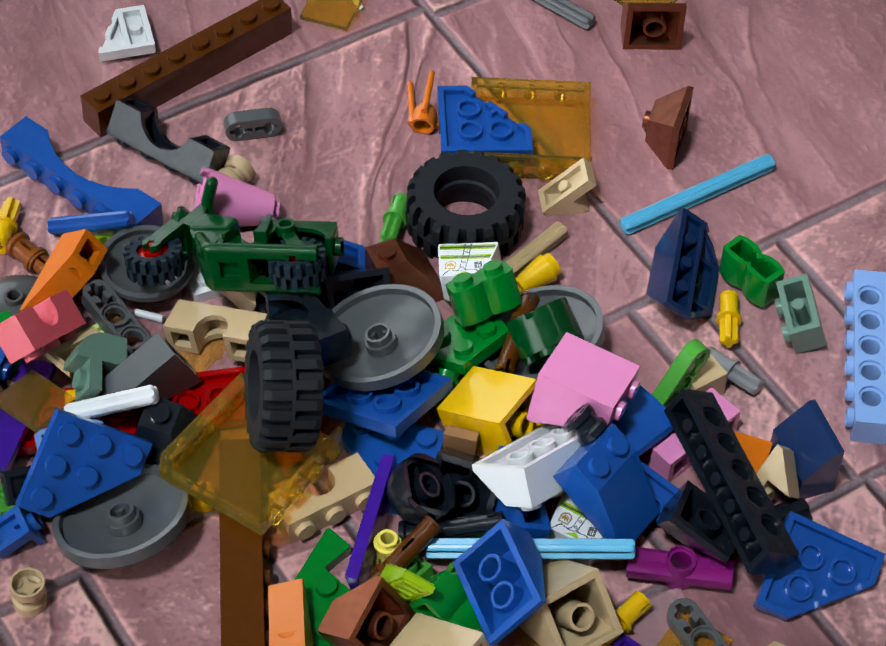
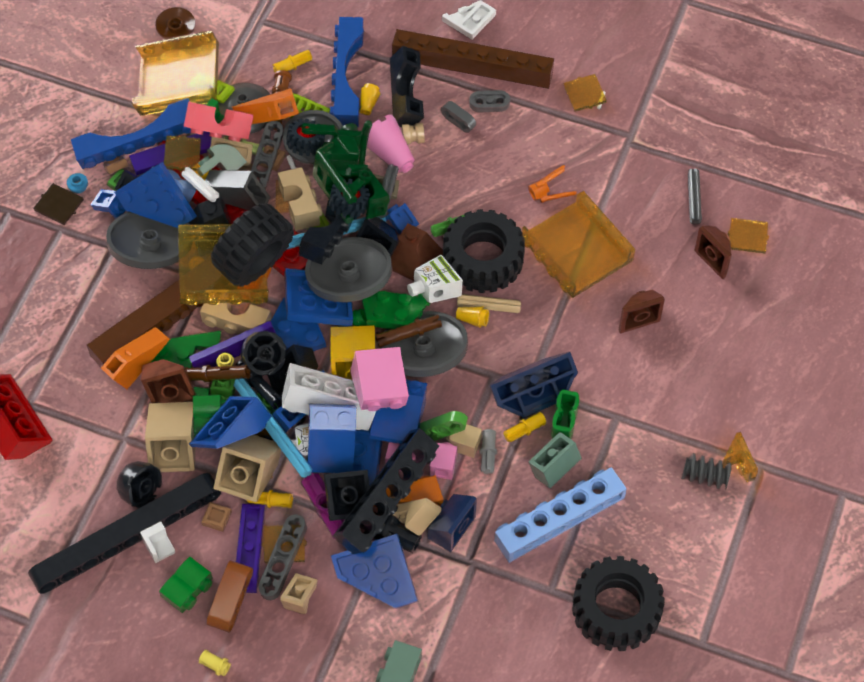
camera: 55 degrees right, 10 degrees up
tan wheel [9,567,48,617] -> none
blue axle [47,210,134,235] -> none
lime slope [380,563,436,602] -> none
blue plate [437,86,533,159] -> none
medium nougat tile [443,425,479,456] -> none
green brick [445,260,522,327] -> none
dark green brick [506,297,585,366] -> none
tan slope [538,157,596,216] -> none
black wheel [564,403,608,447] -> none
medium azure axle [619,154,776,235] -> none
none -> yellow cone [359,83,380,115]
none -> flat silver plate [469,90,510,112]

